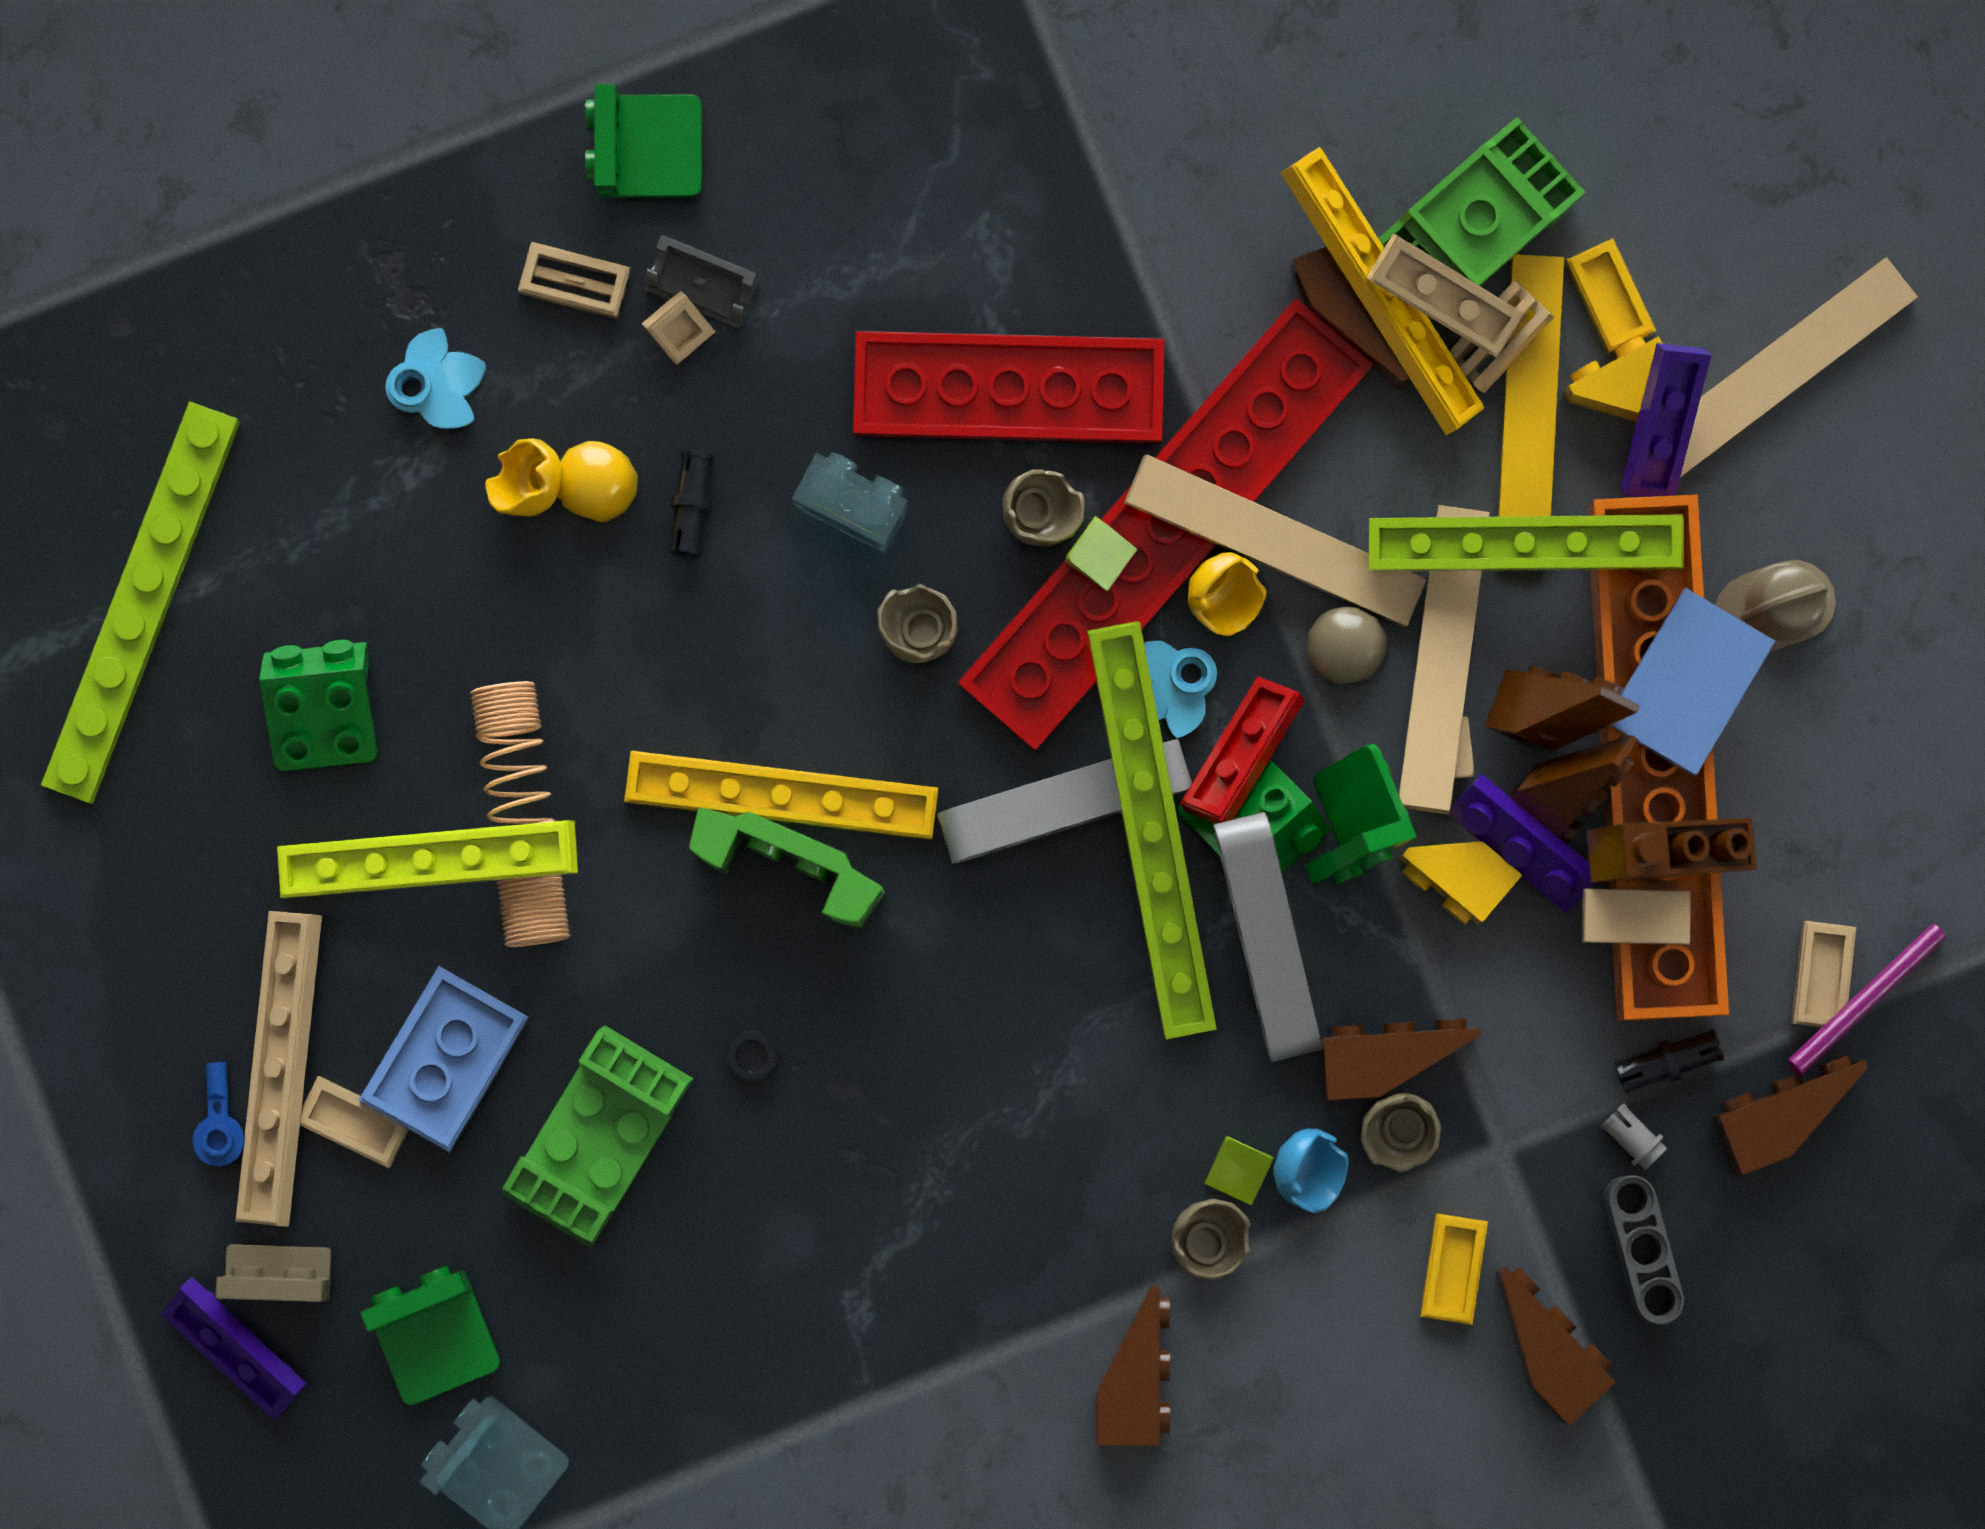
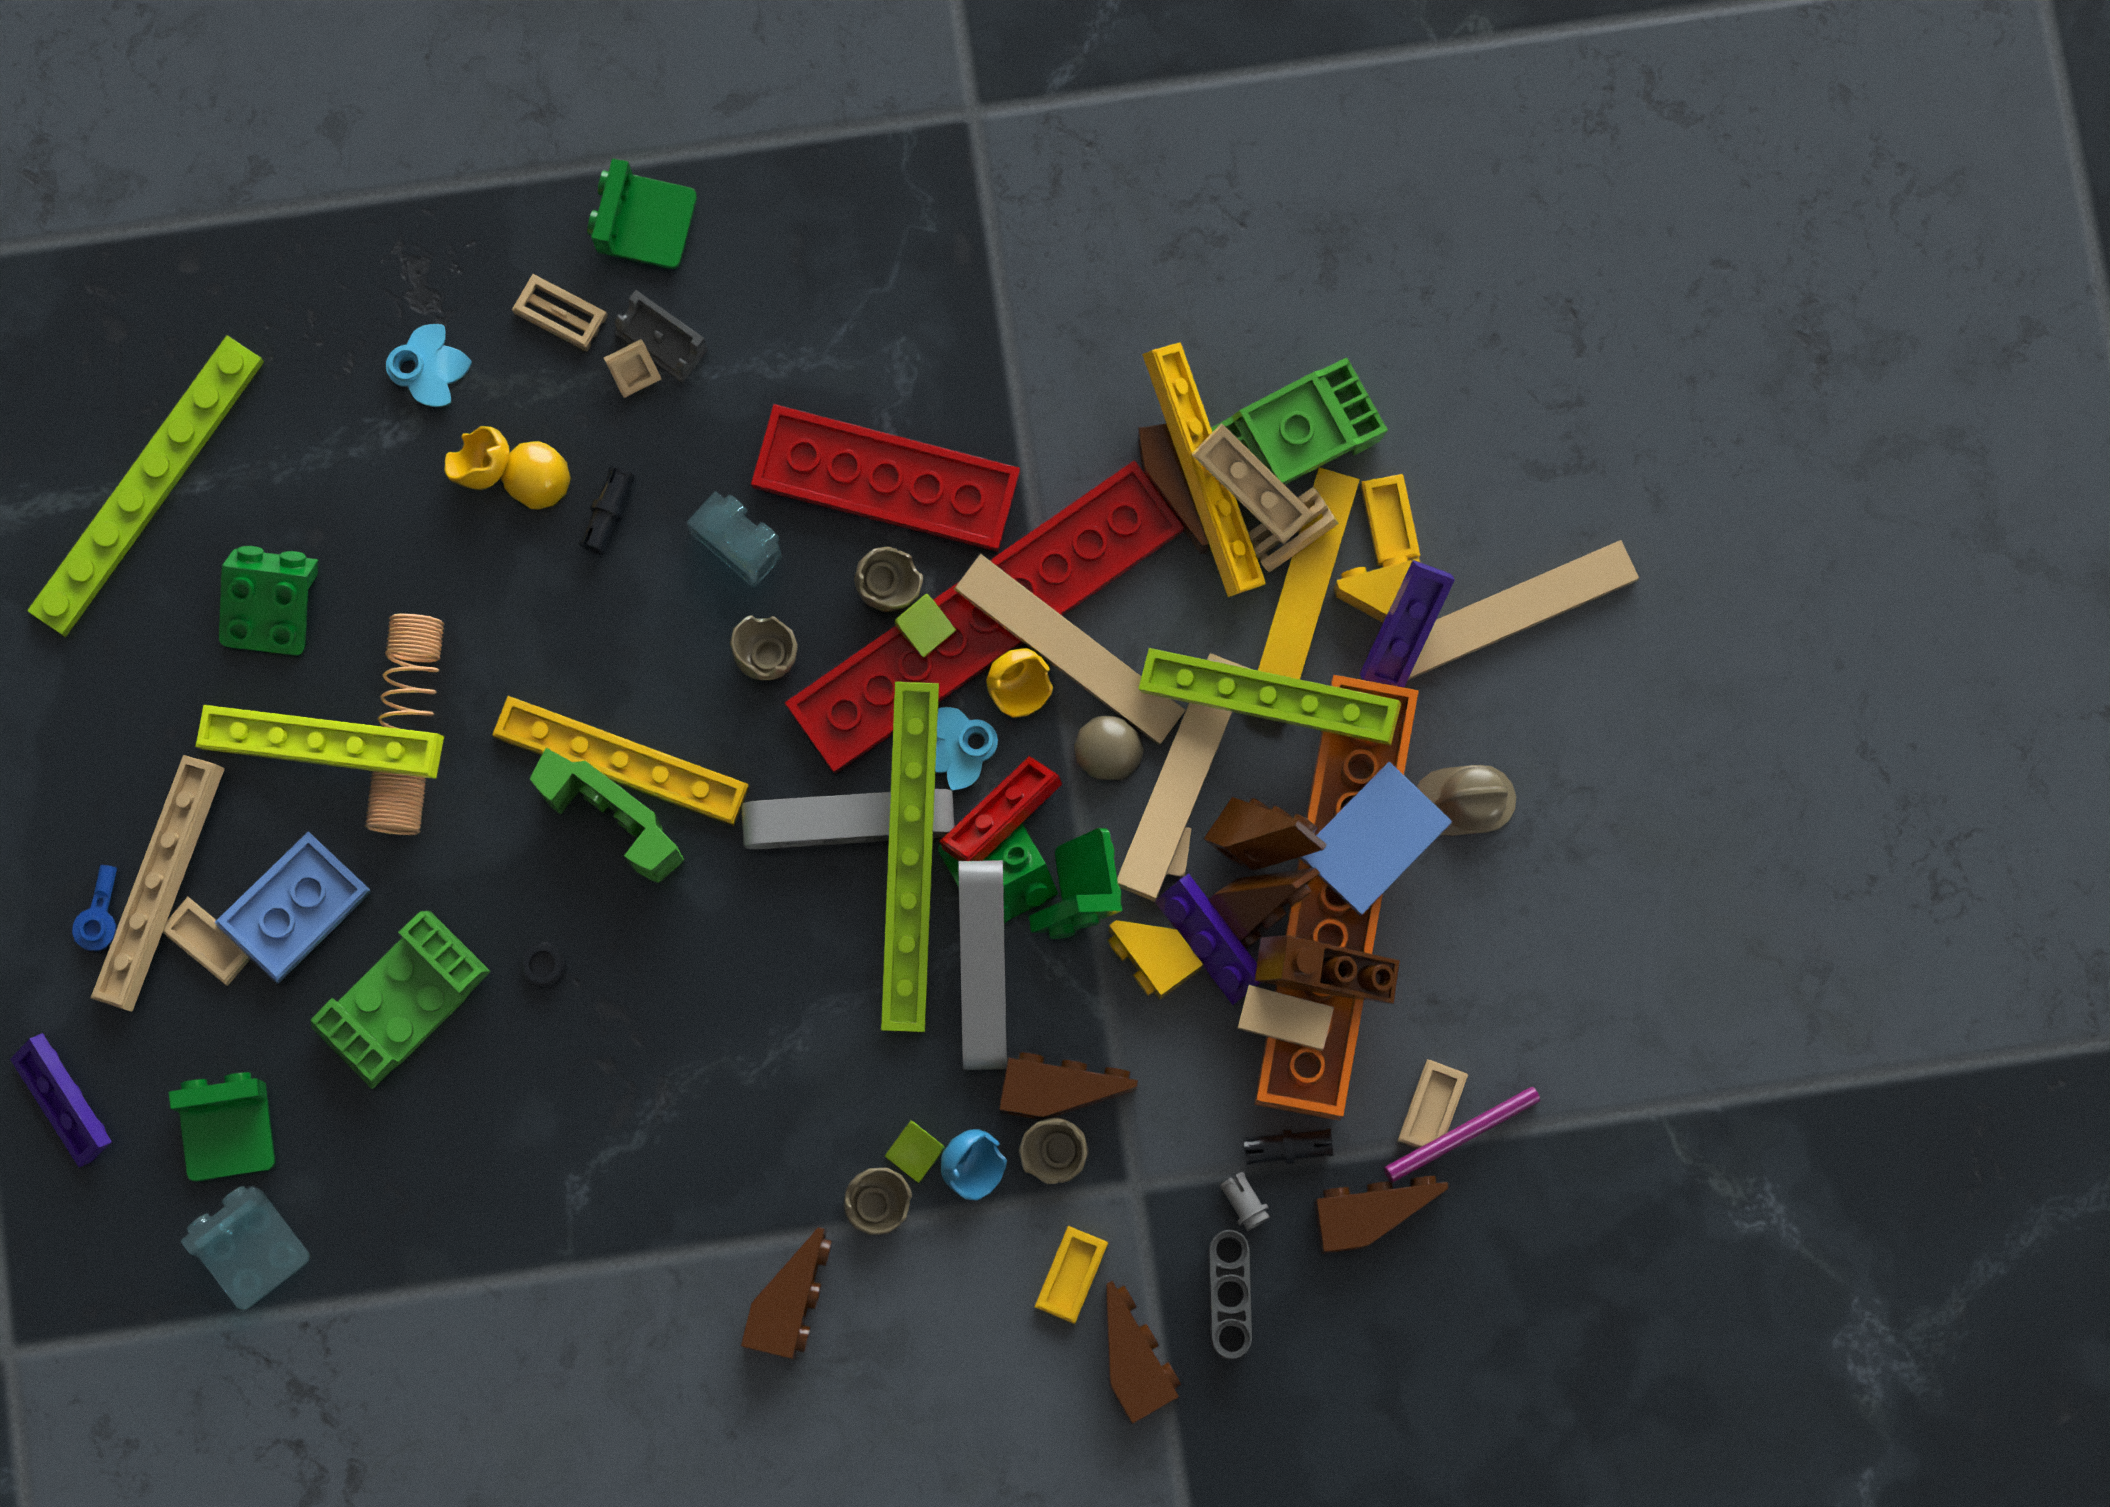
camera: 10 degrees right, 5 degrees down
dark tan bracket [216,1244,332,1302] -> none

